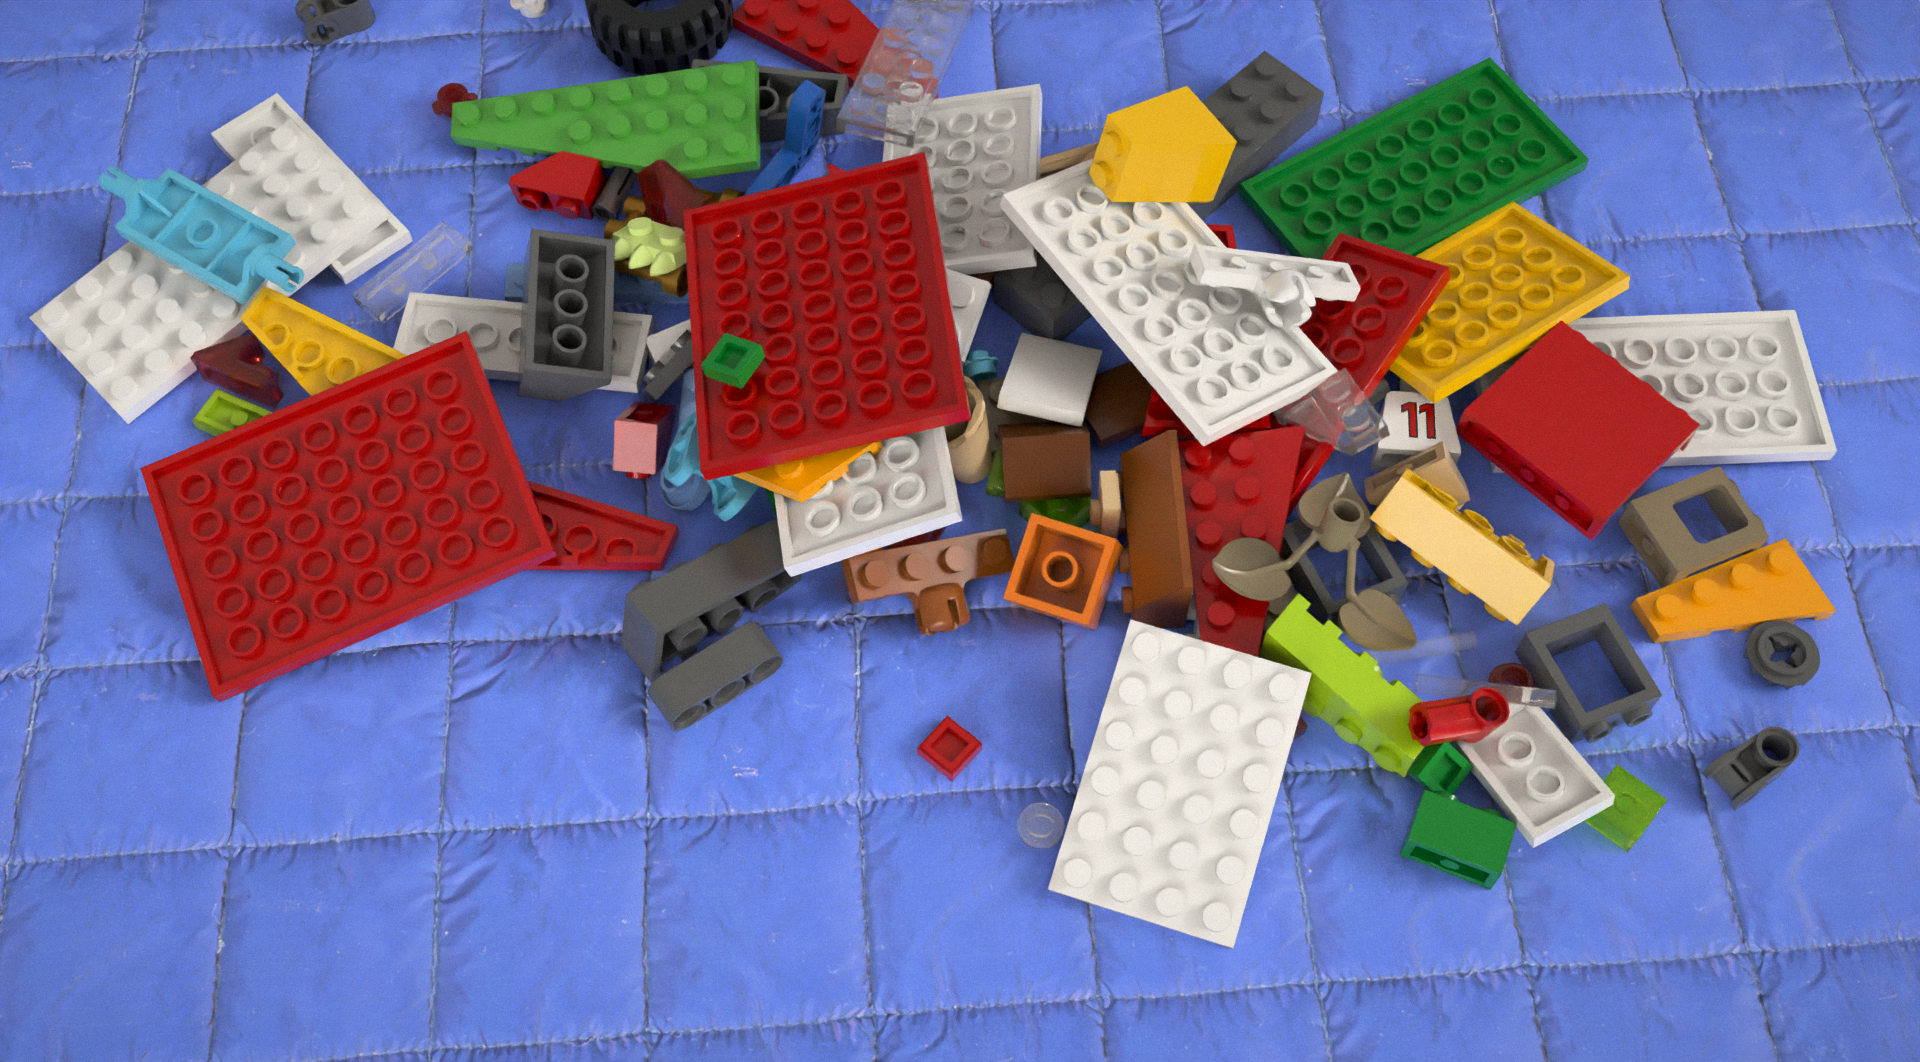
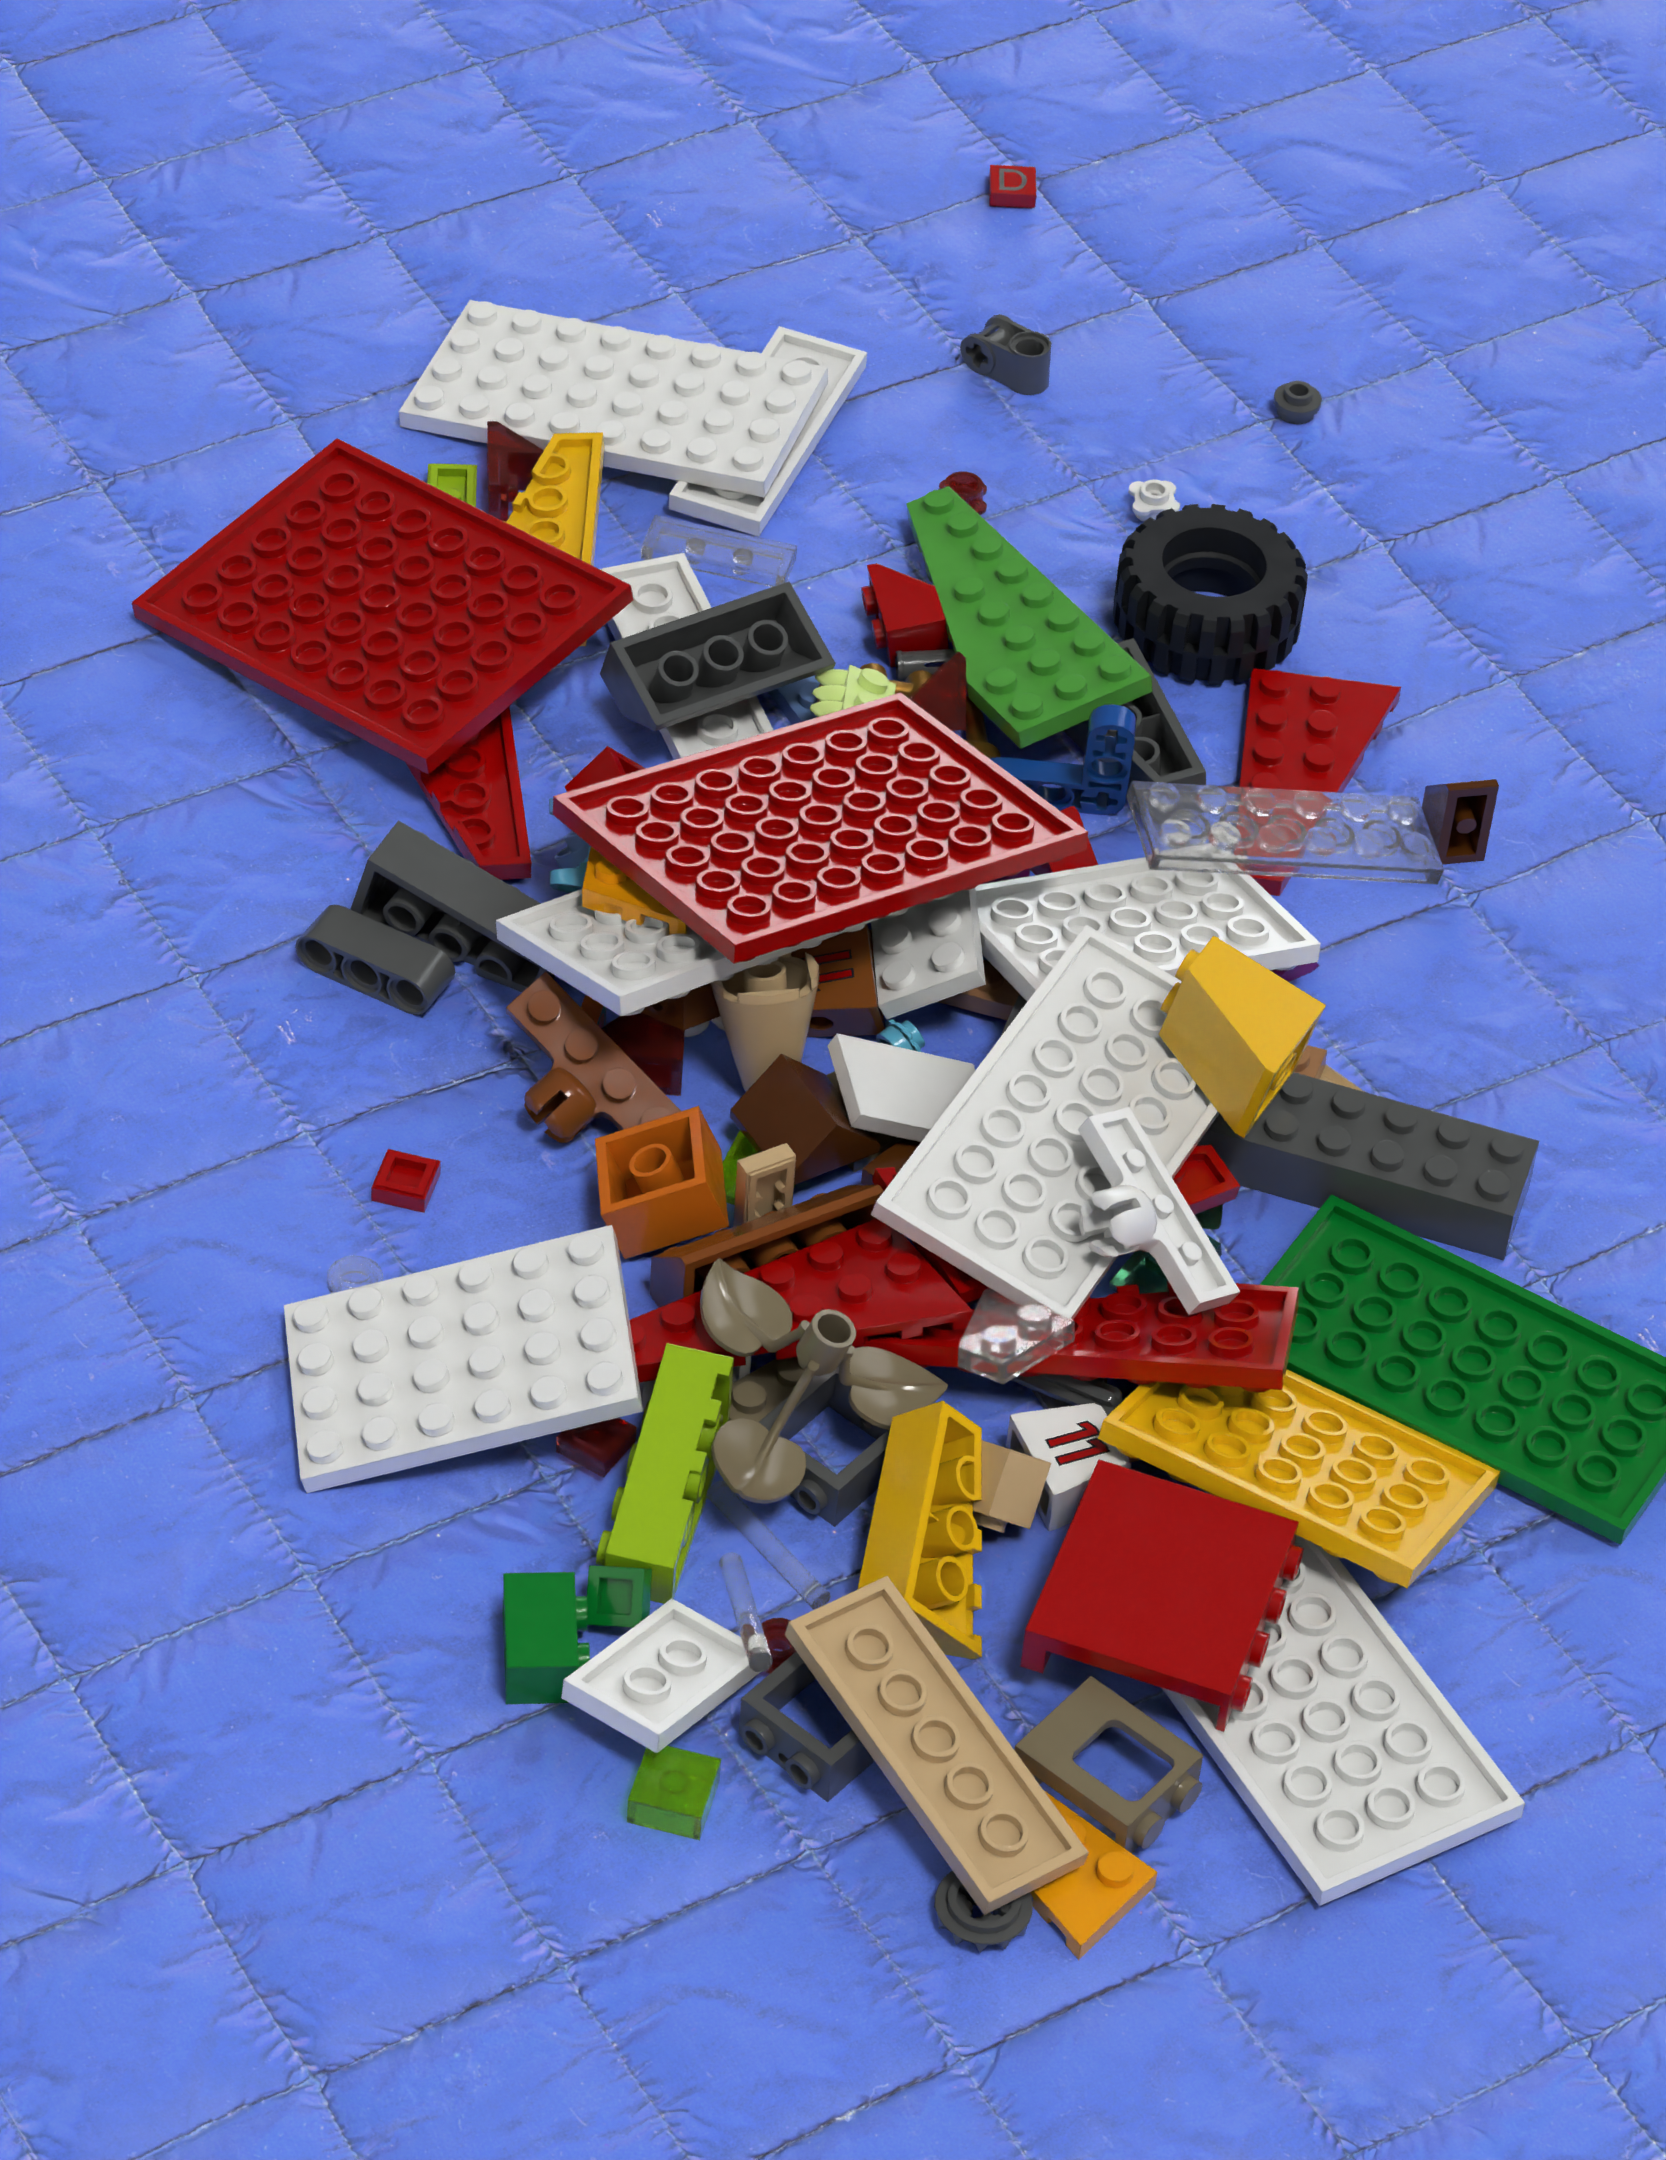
camera: 60 degrees right, 15 degrees down
medium azure plate [99,166,304,305] -> none
green plate [701,333,766,389] -> none
red piece [1408,687,1510,746] -> none
dark grey piece [1702,727,1799,810] -> none
none -> tan plate [785,1576,1089,1915]

